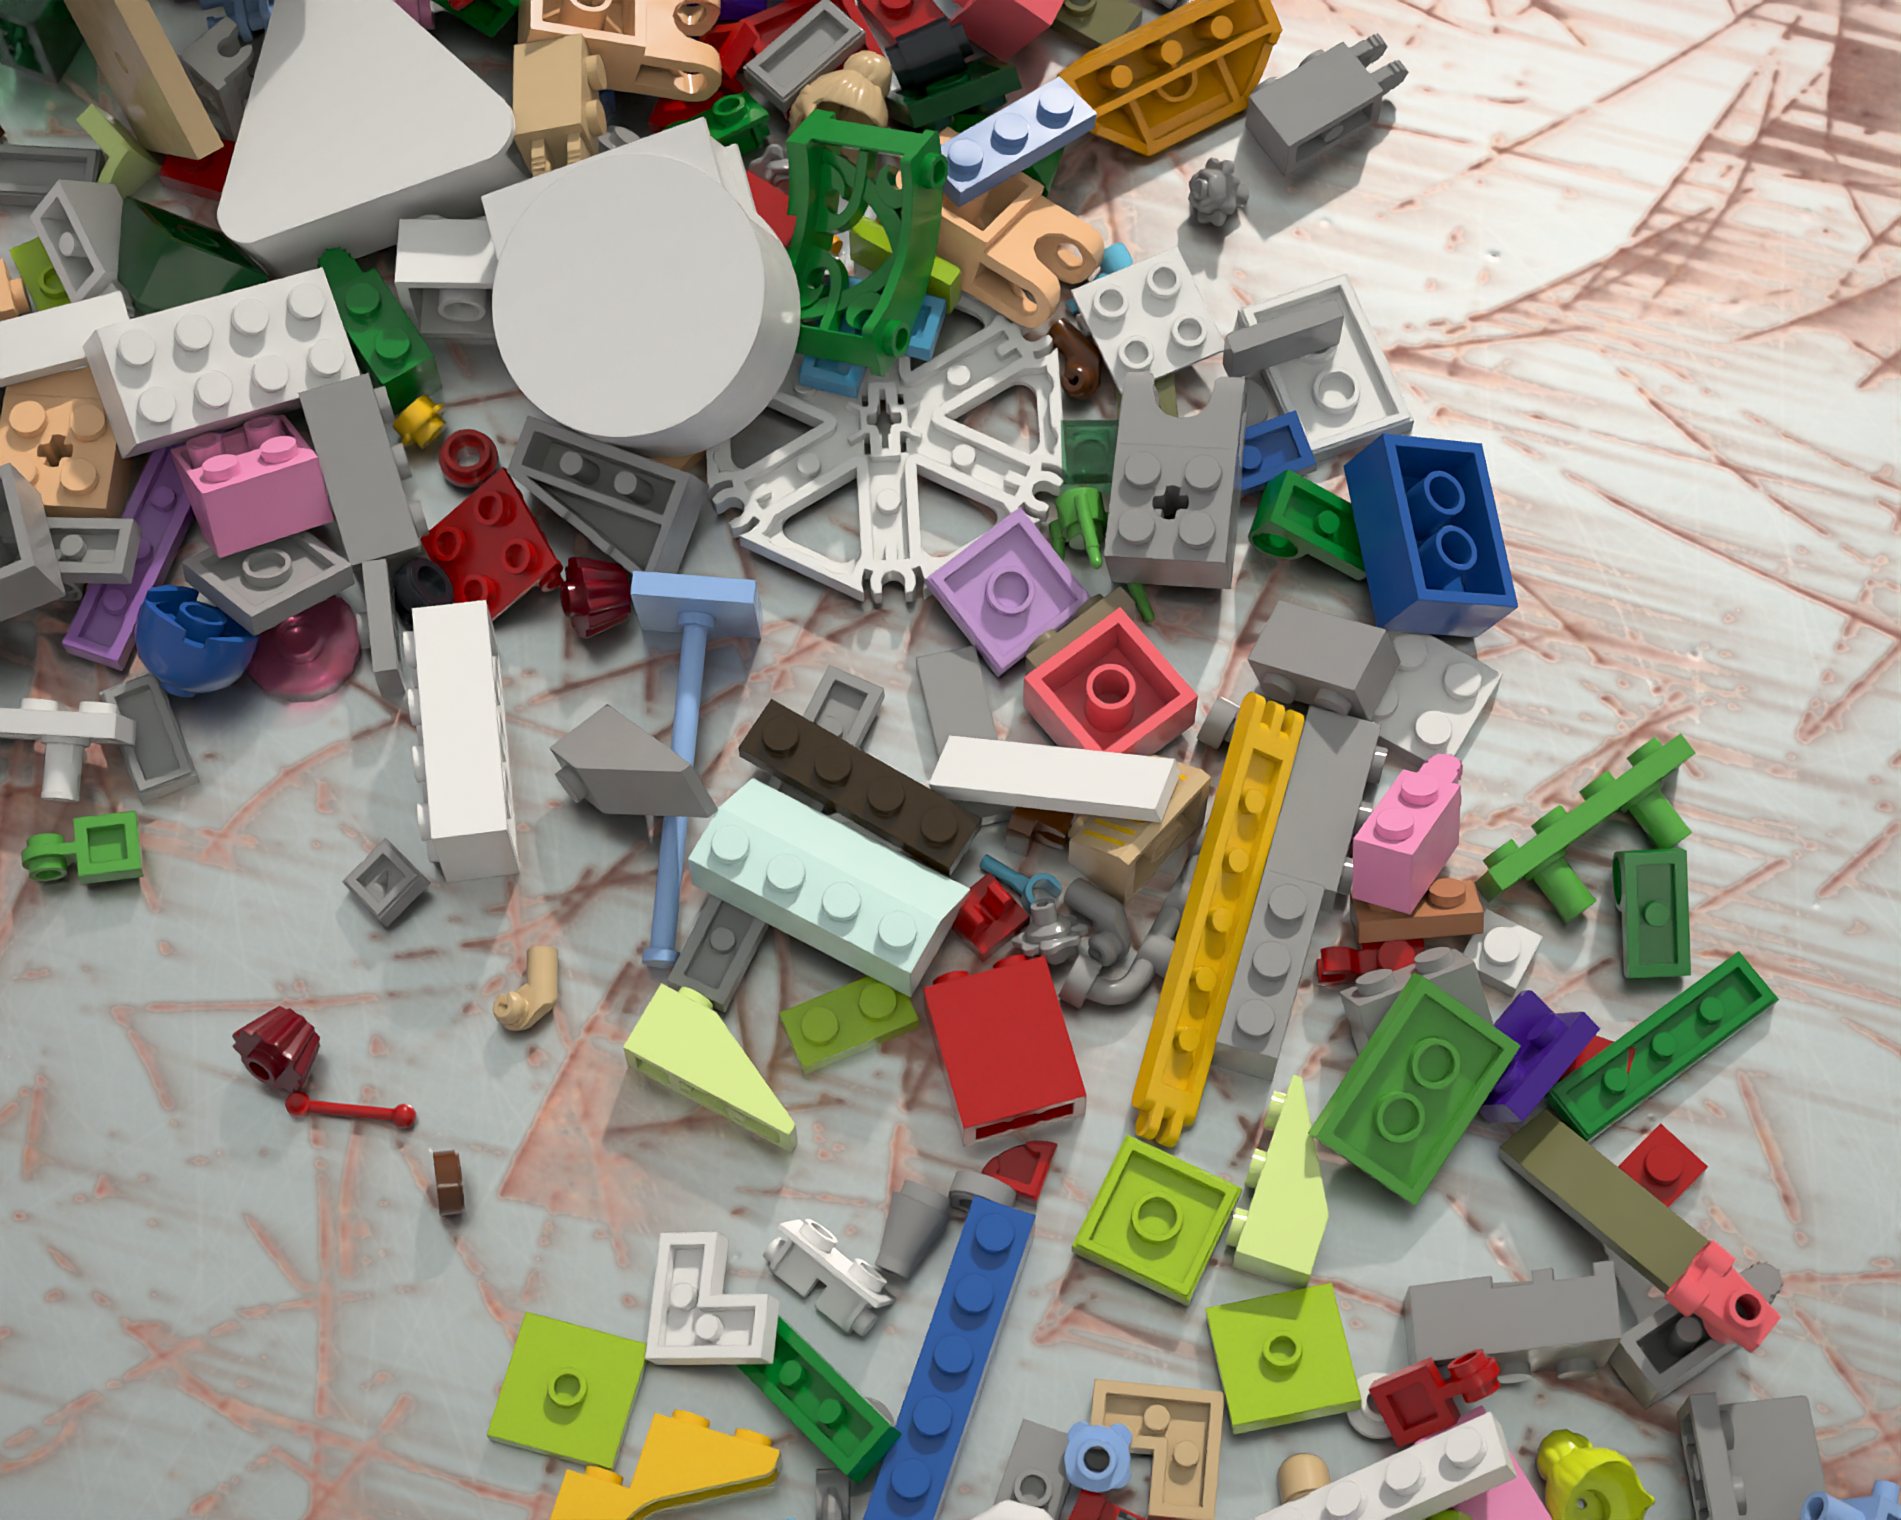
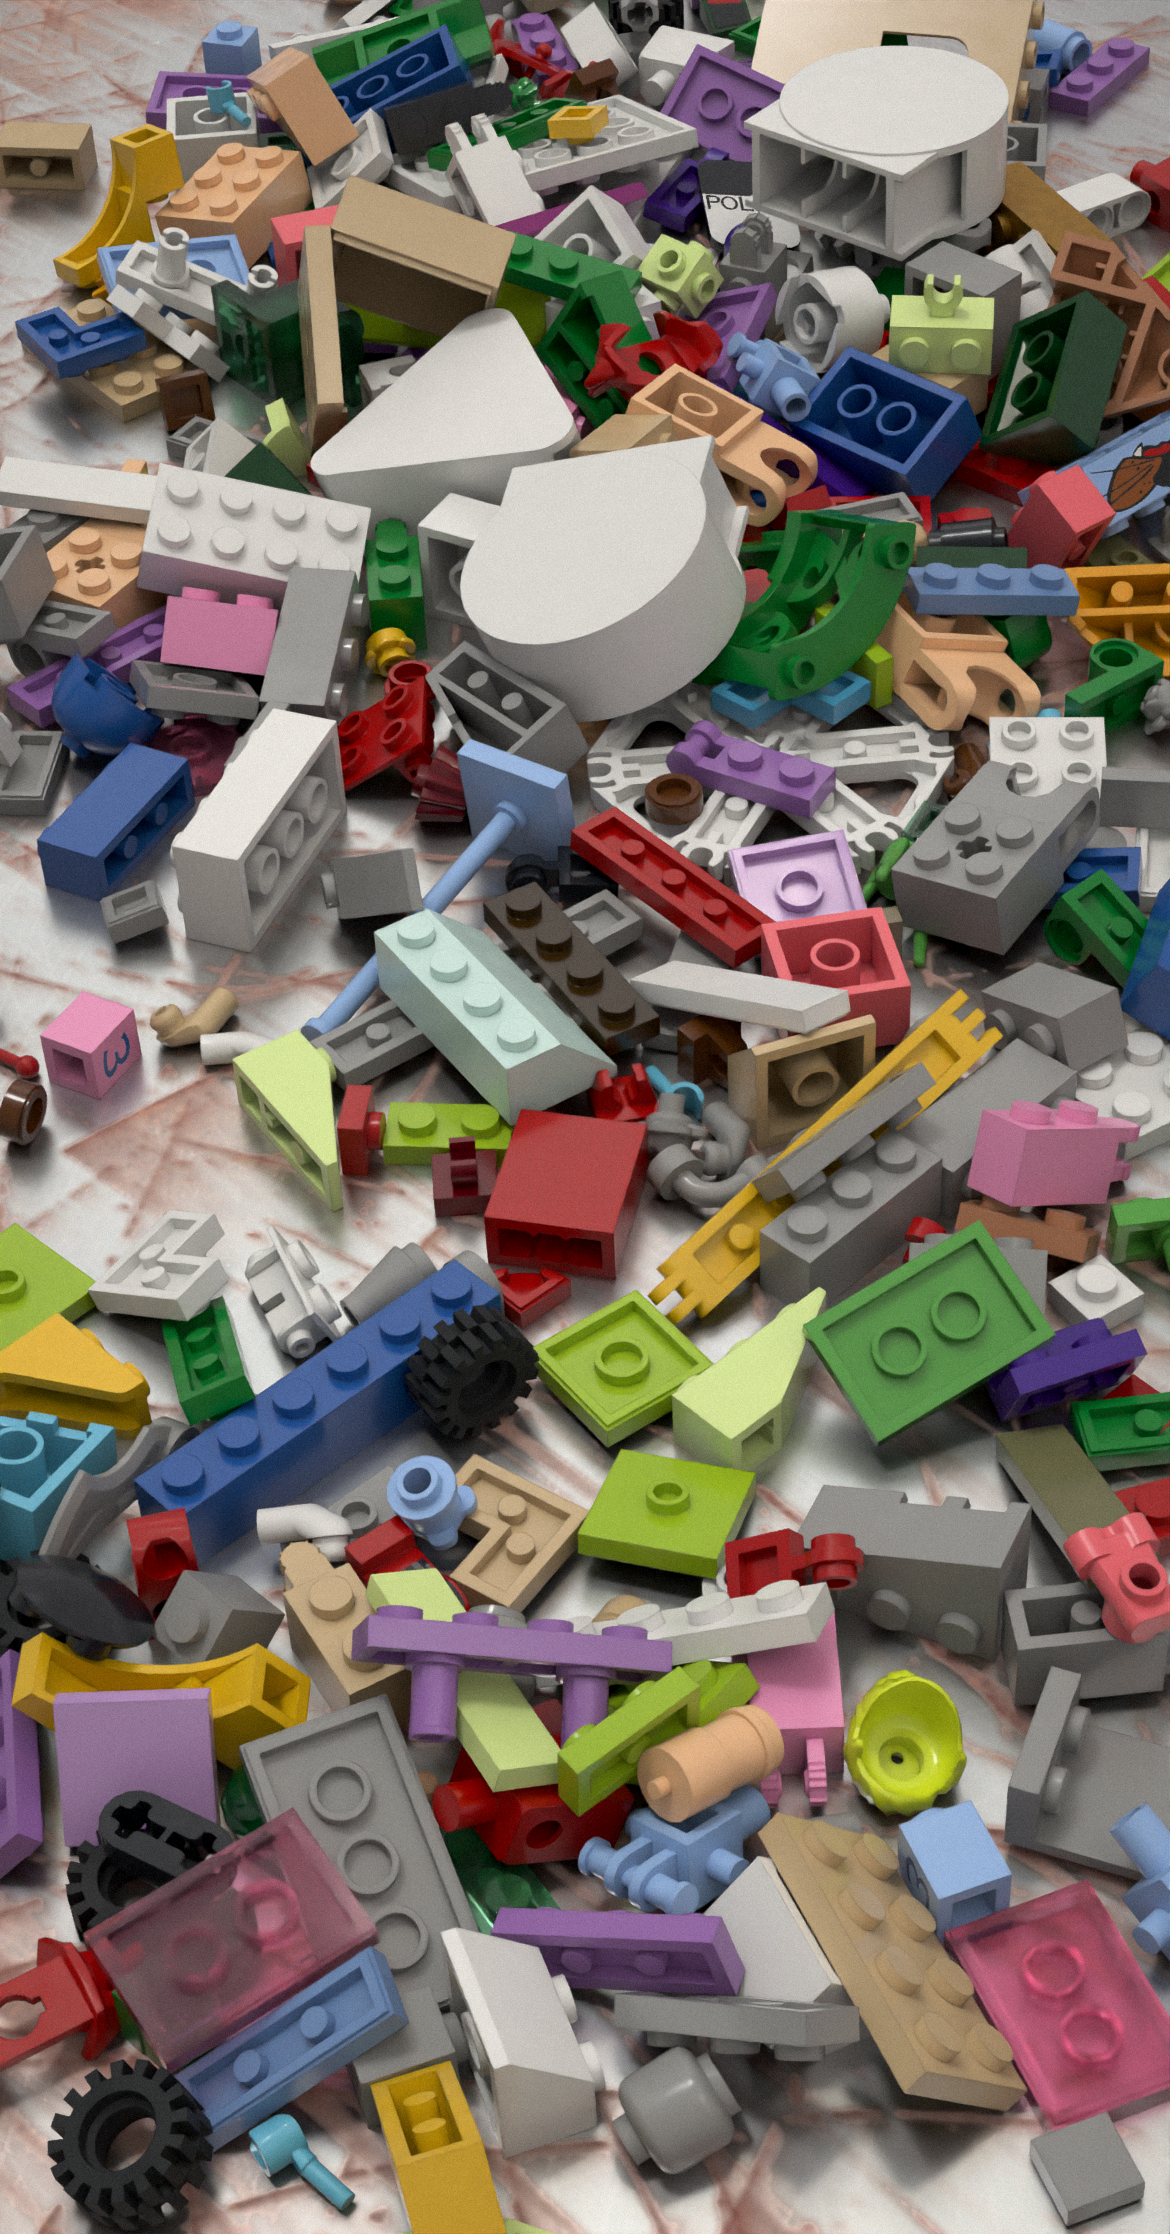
camera: 30 degrees right, 25 degrees down
none -> blue brick [37,742,195,902]
none -> bright pink brick [40,991,142,1100]
none -> white arm [200,1031,275,1065]
none -> red plate [337,1084,386,1176]
none -> black tyre [405,1305,539,1439]
none -> dark red tile [431,1136,497,1218]
none -> black plate [505,846,619,902]
none -> red plate [570,806,776,969]
none -> reddish brown tile [645,773,703,826]
none -> medium lavender plate [666,720,836,819]
none -> light grey plate [752,1062,936,1203]
none -> green plate [1064,638,1164,735]

